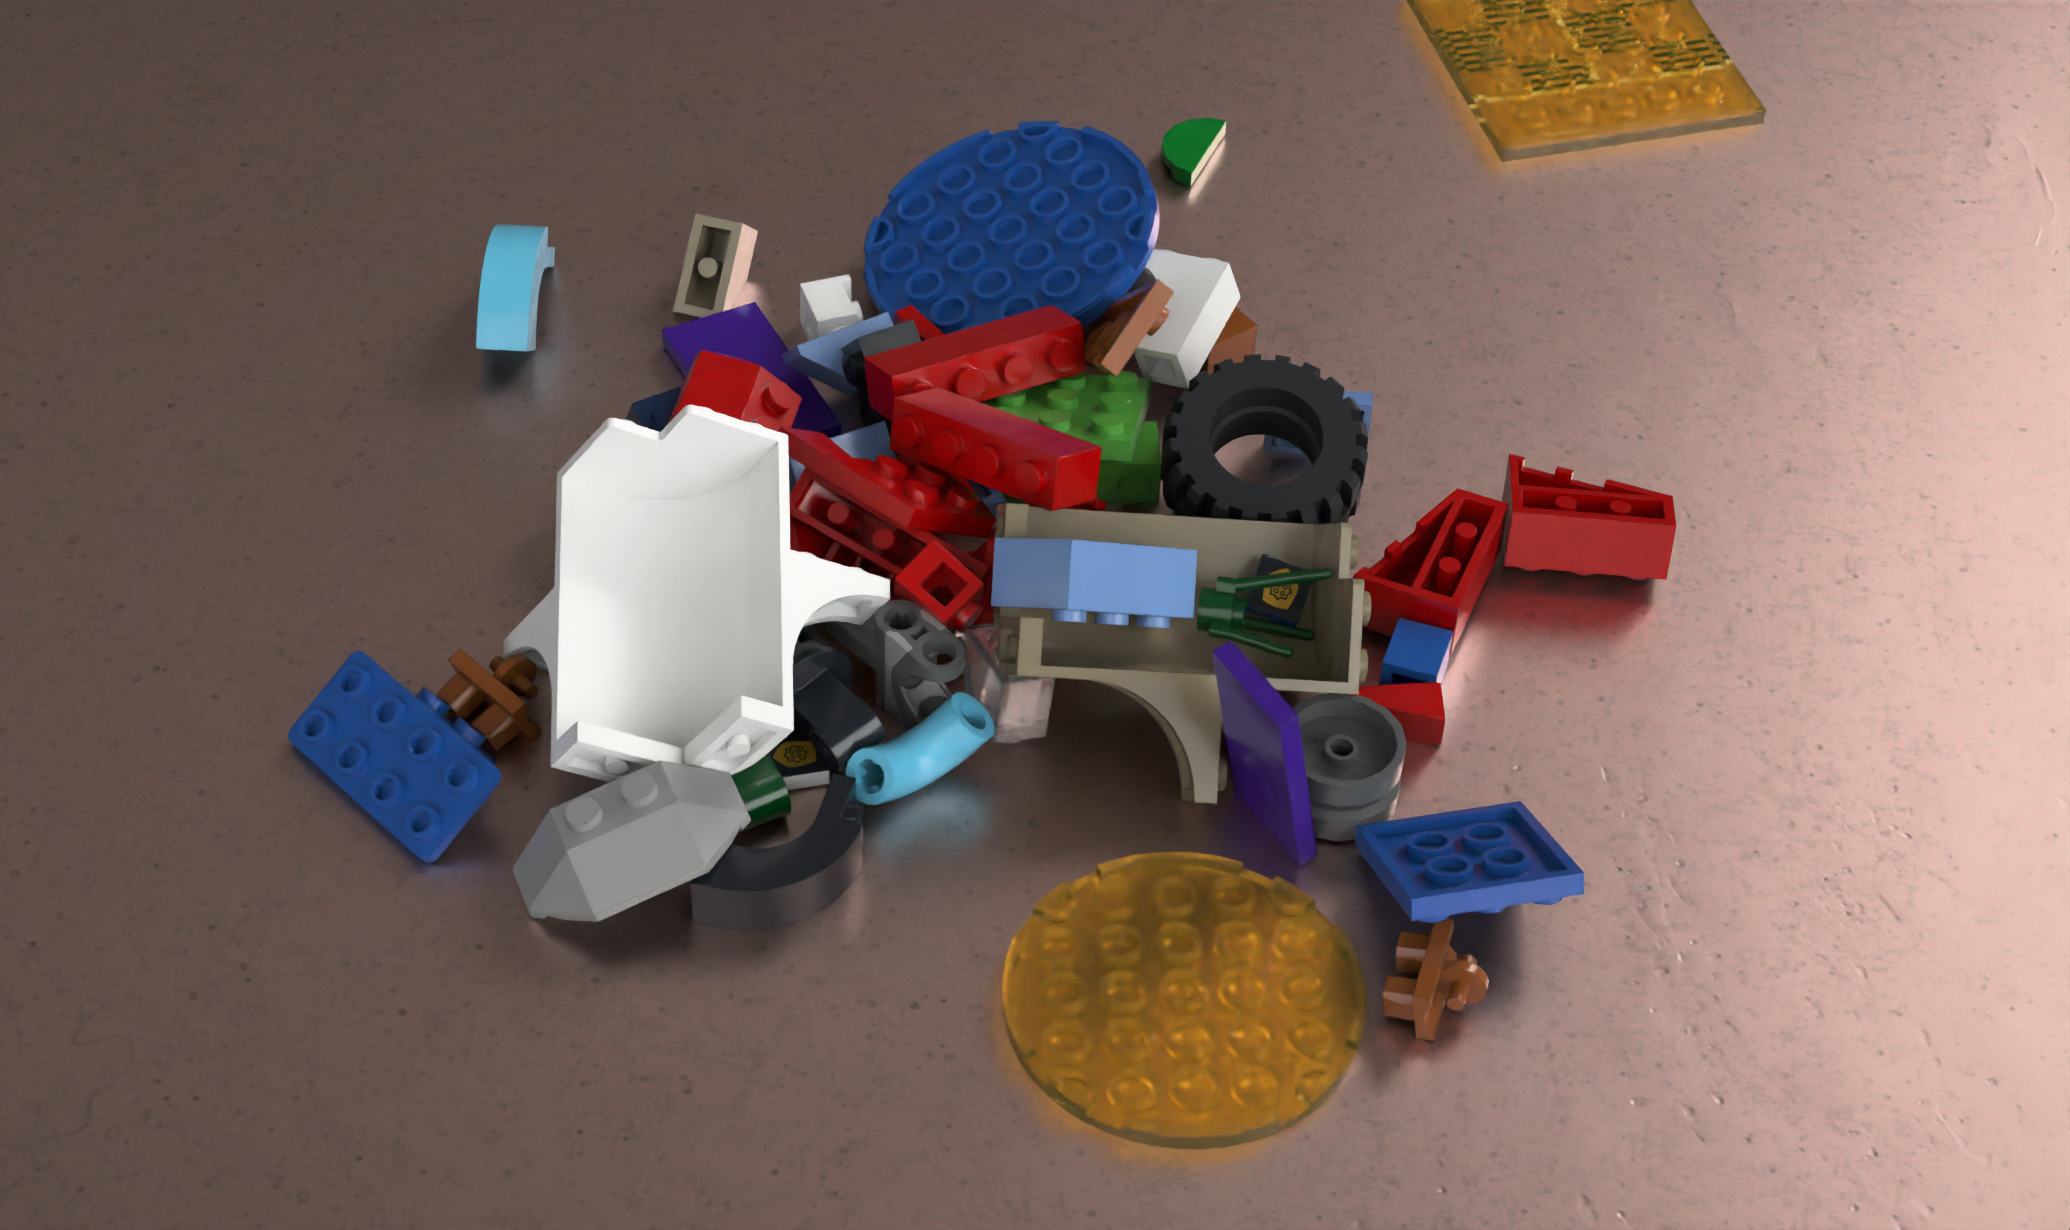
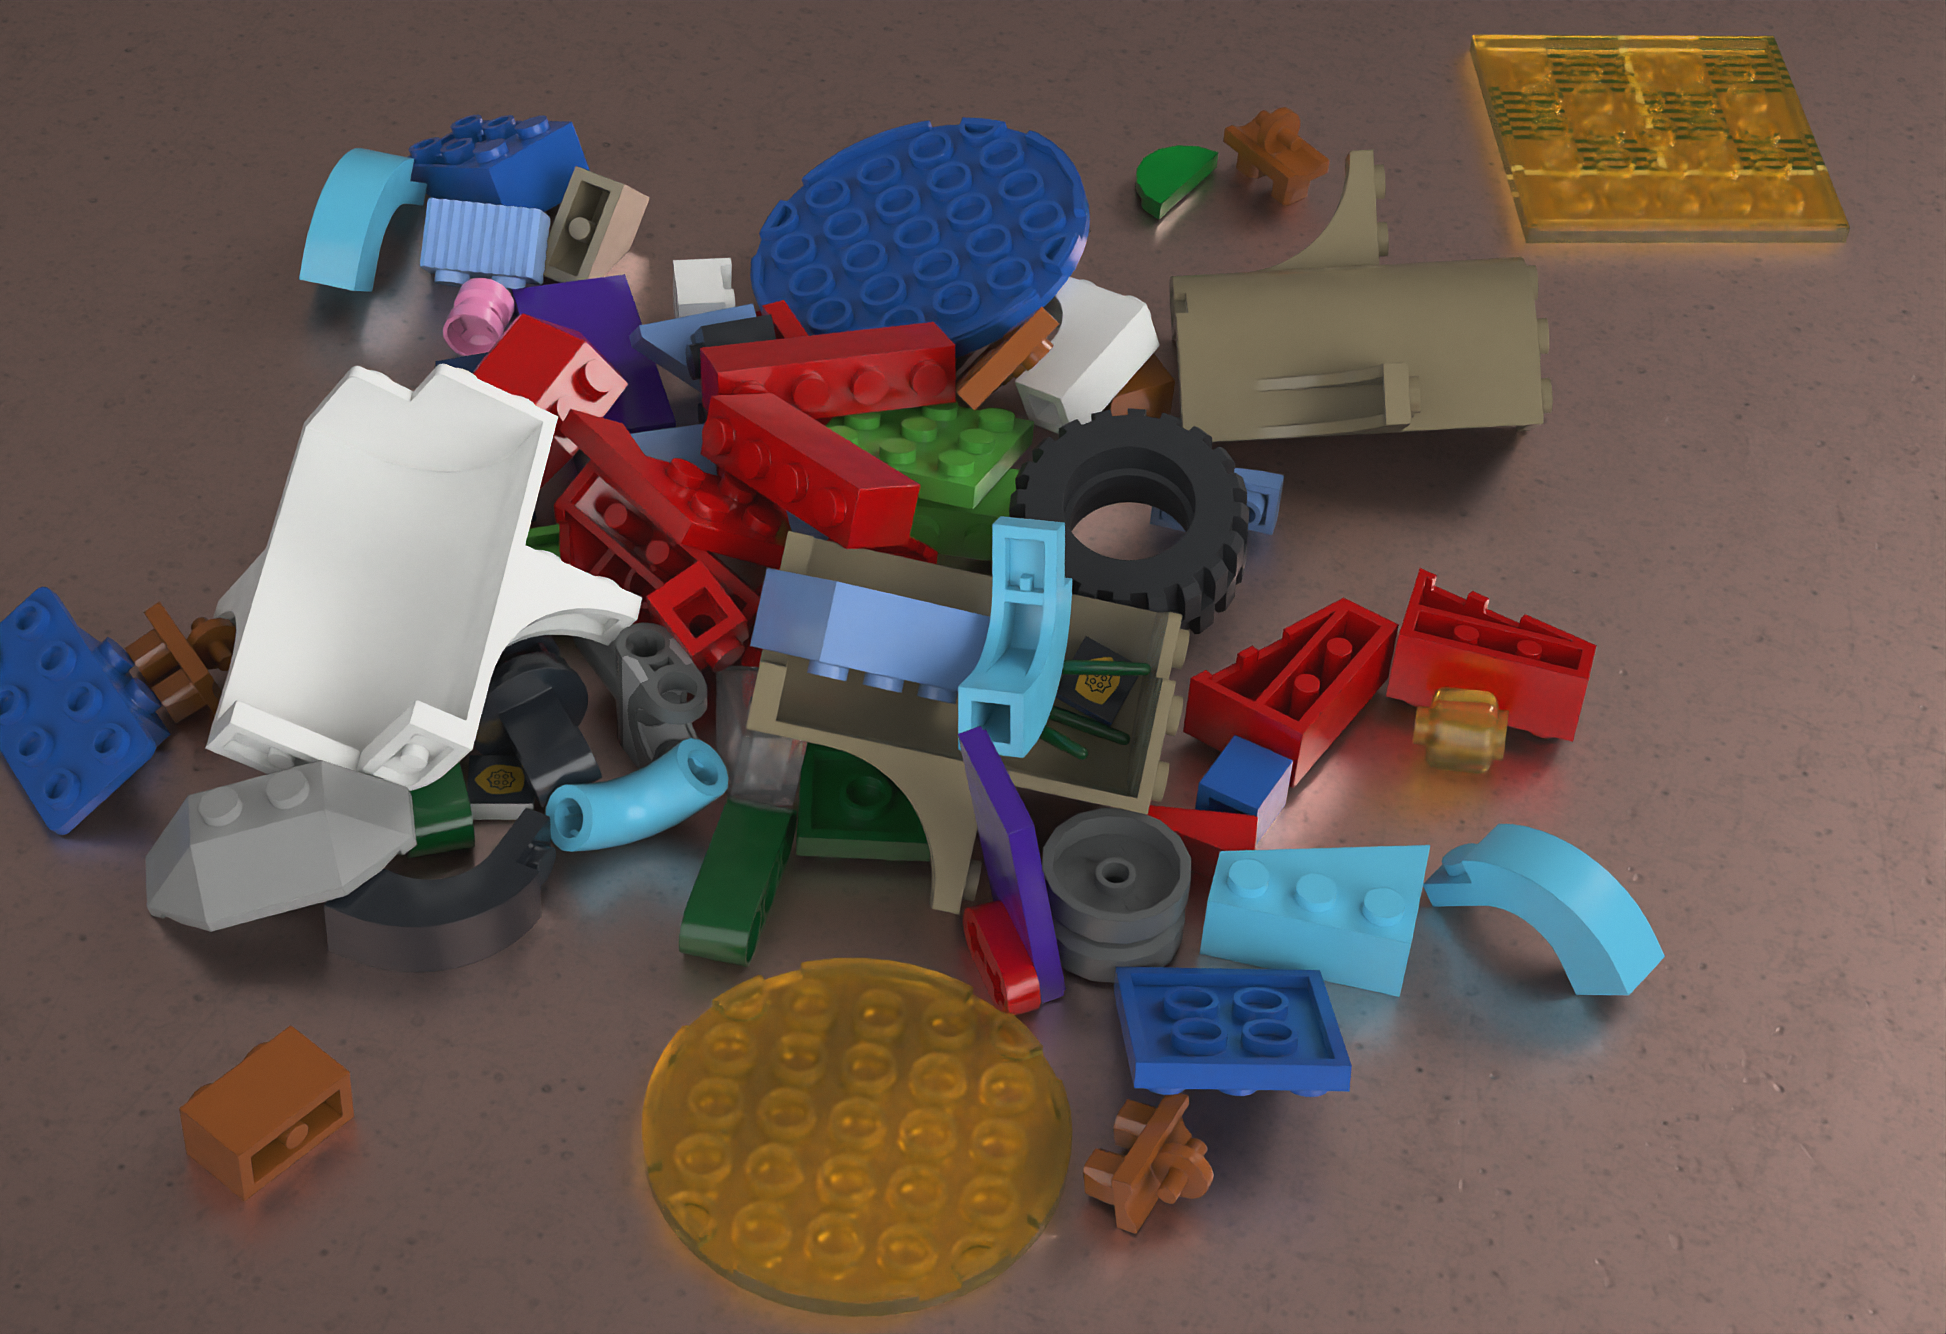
camera: 10 degrees right, 0 degrees up
none -> dark orange brick [179,1025,354,1202]
none -> blue slope [407,114,590,212]
none -> light blue brick [420,198,550,293]
none -> bright pink wheel [443,278,514,356]
none -> dark green beam [679,796,797,967]
none -> dark green plate [796,741,930,862]
none -> medium azure arch [958,516,1072,758]
none -> red beam [963,900,1041,1018]
none -> dark tan cylinder [1169,149,1553,442]
none -> medium azure wedge [1199,845,1431,997]
none -> dark orange hips [1223,107,1330,206]
none -> clear yellow head [1413,687,1509,774]
none -> medium azure arch [1423,824,1665,995]

